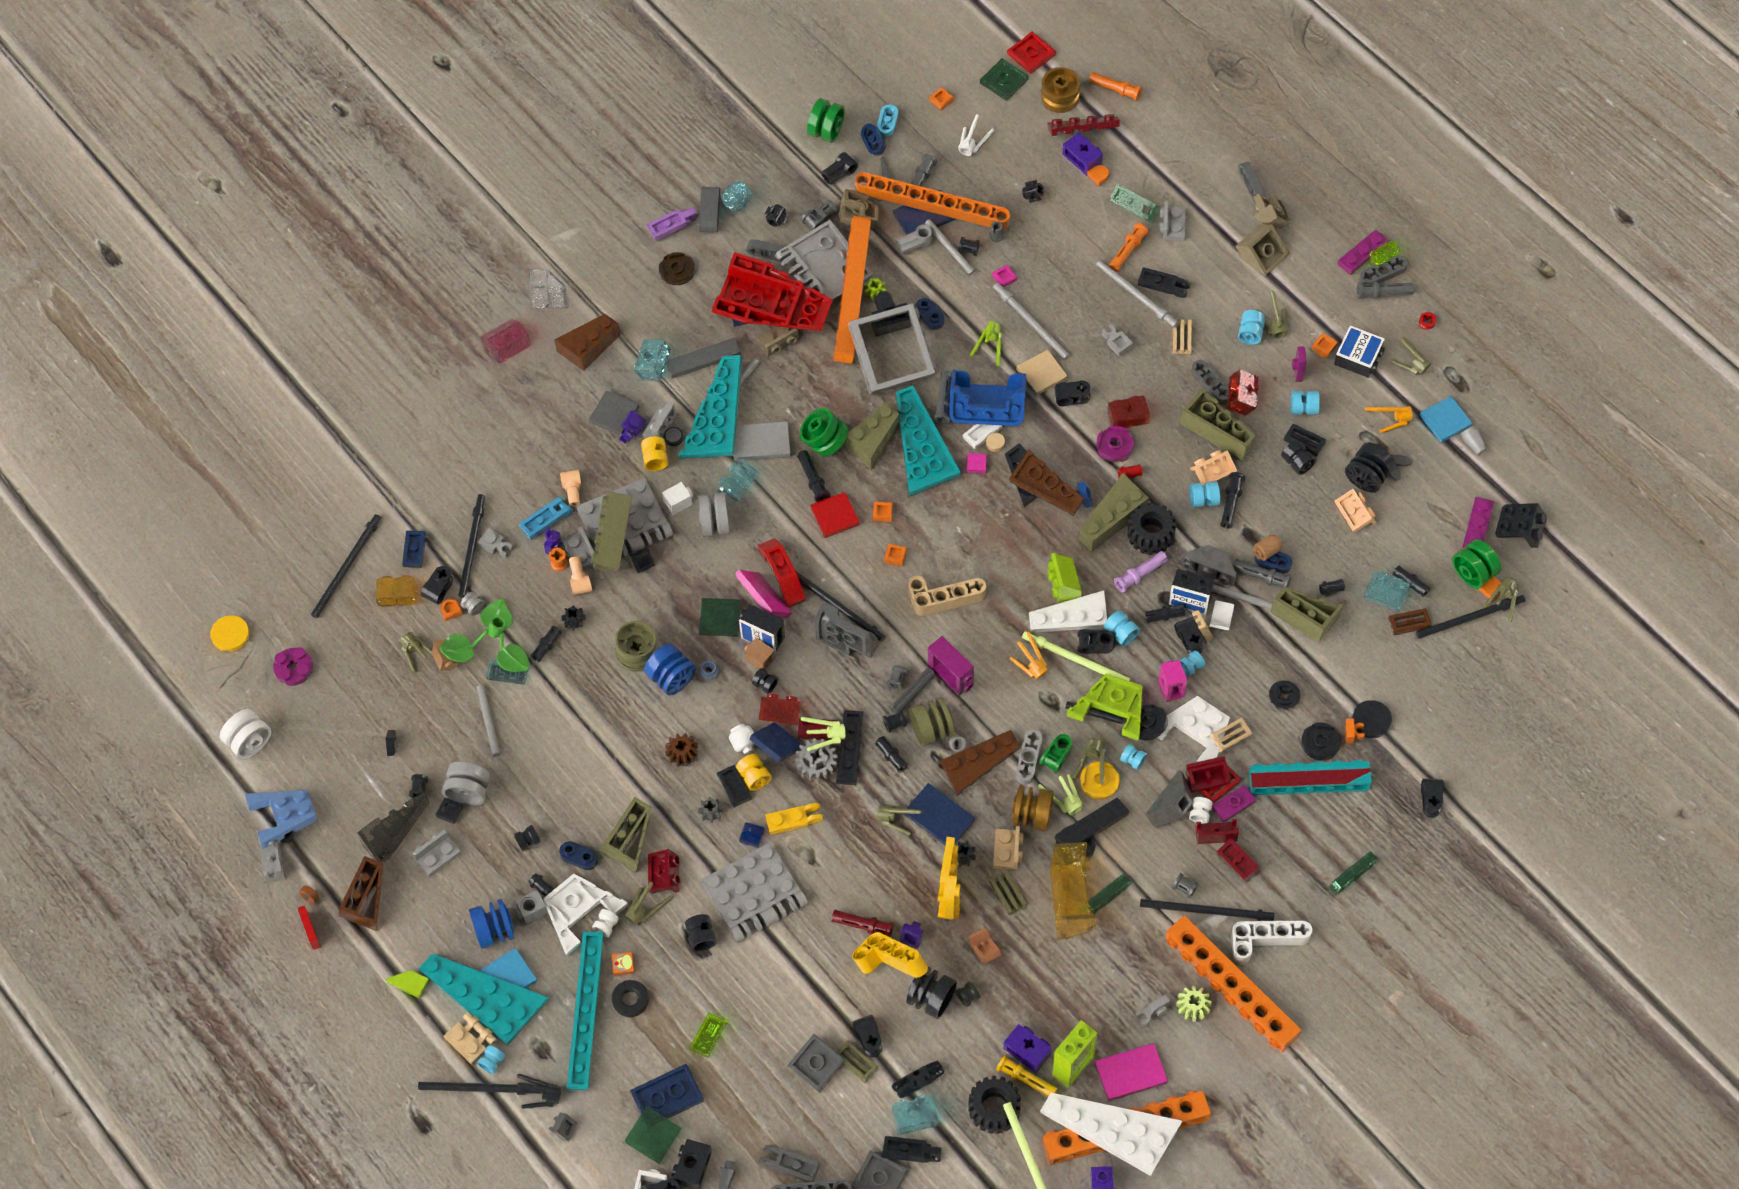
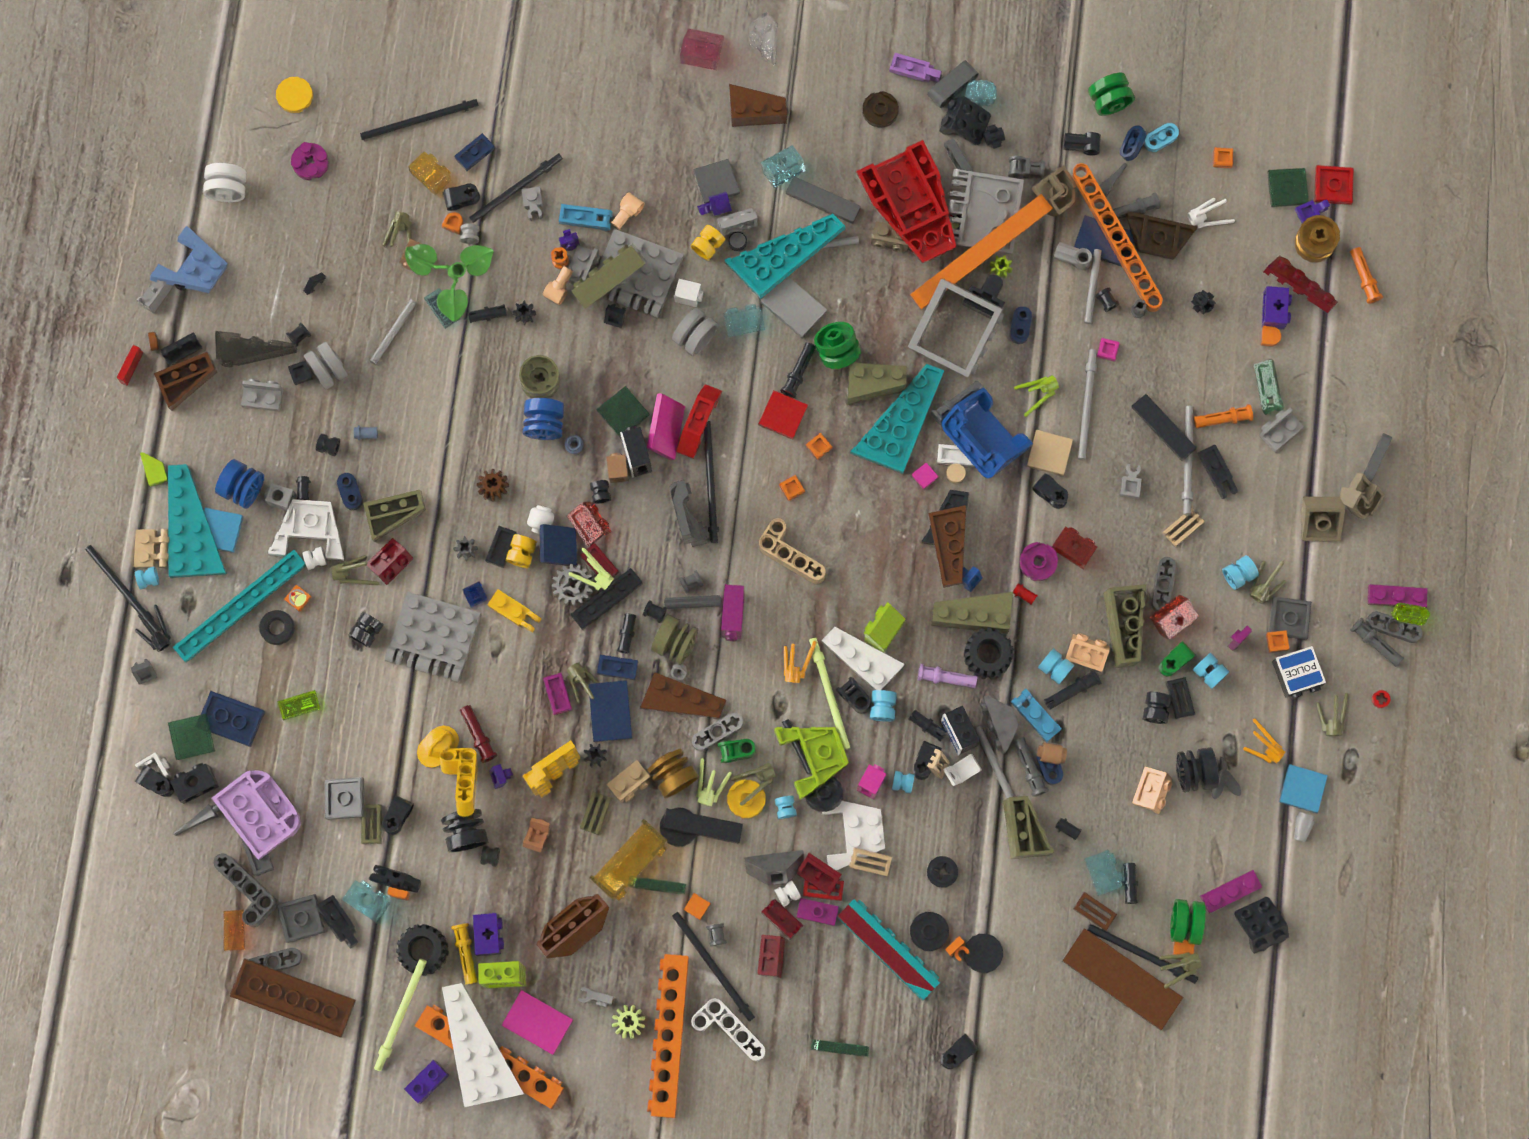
camera: 45 degrees right, 15 degrees up
none -> black hinge [161,332,202,366]
none -> lavender plate [212,770,301,860]
none -> sand blue pin [354,425,378,440]
none -> orange tile [387,887,411,901]
none -> yellow piece [417,725,459,768]
none -> reddish brown wedge [536,894,609,959]
none -> magenta plate [543,673,572,716]
none -> dark blue plate [597,654,638,680]
none -> orange tile [683,893,711,920]
none -> black bracket [939,96,991,145]
none -> dark azure plate [1011,689,1061,742]
none -> reddish brown tile [1062,928,1184,1030]
none -> dark brown wing [1126,211,1197,260]
none -> black tile [1132,394,1196,461]
none -> green piece [1159,641,1196,677]
none -> dark grey tile [1269,596,1312,640]
none -> dark purple plate [1295,200,1330,223]

